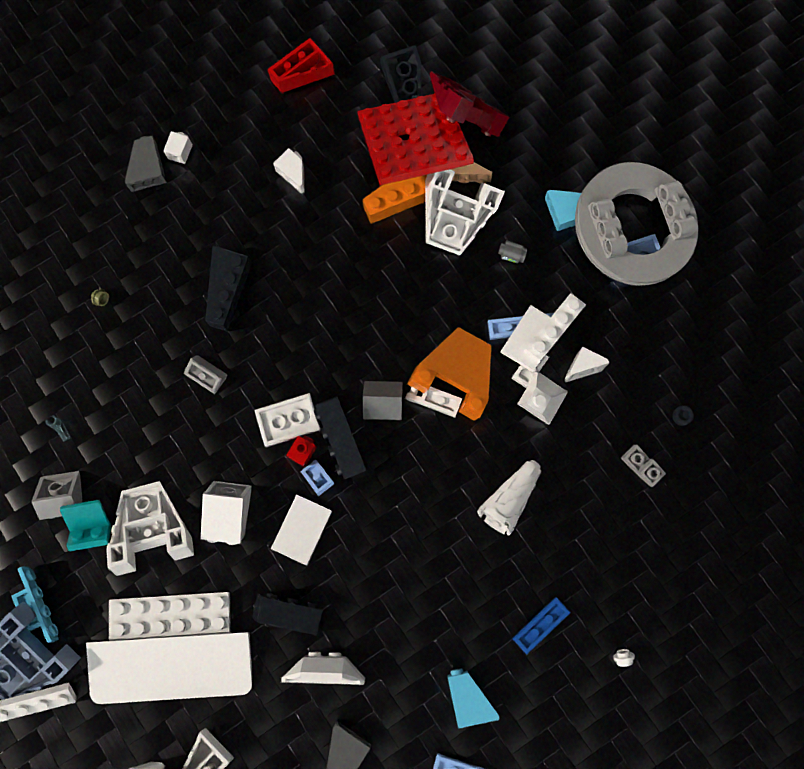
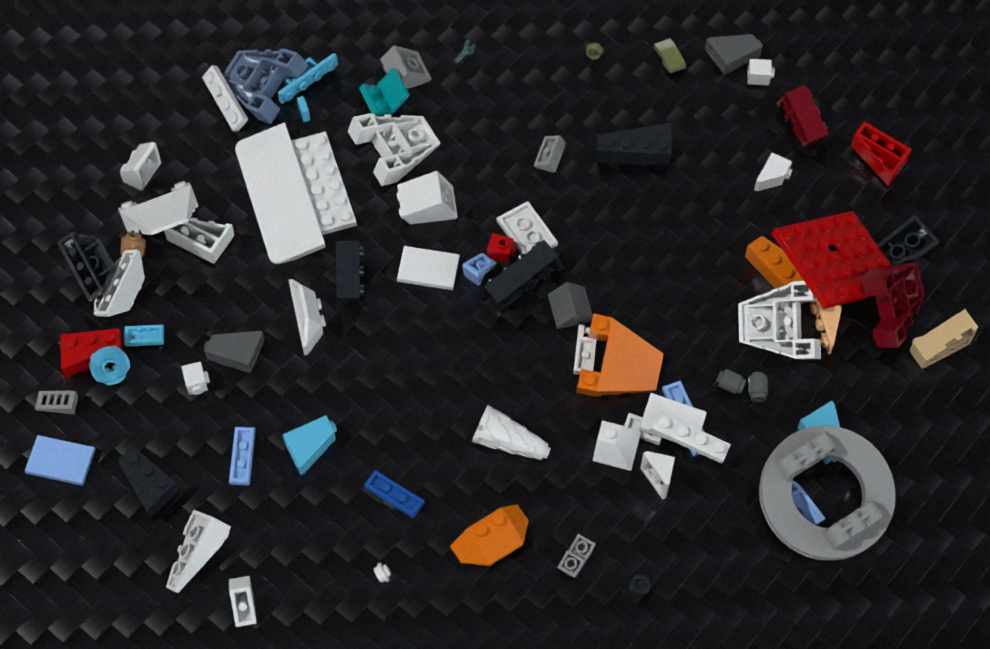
camera: 70 degrees right, 15 degrees down
none -> medium azure tile [297,96,310,122]
none -> orange wedge [450,505,529,566]
none -> olive slope [654,39,686,73]
none -> dark grey brick [716,369,746,394]
none -> dark red wedge [777,85,828,147]
none -> tan wedge [909,309,978,369]

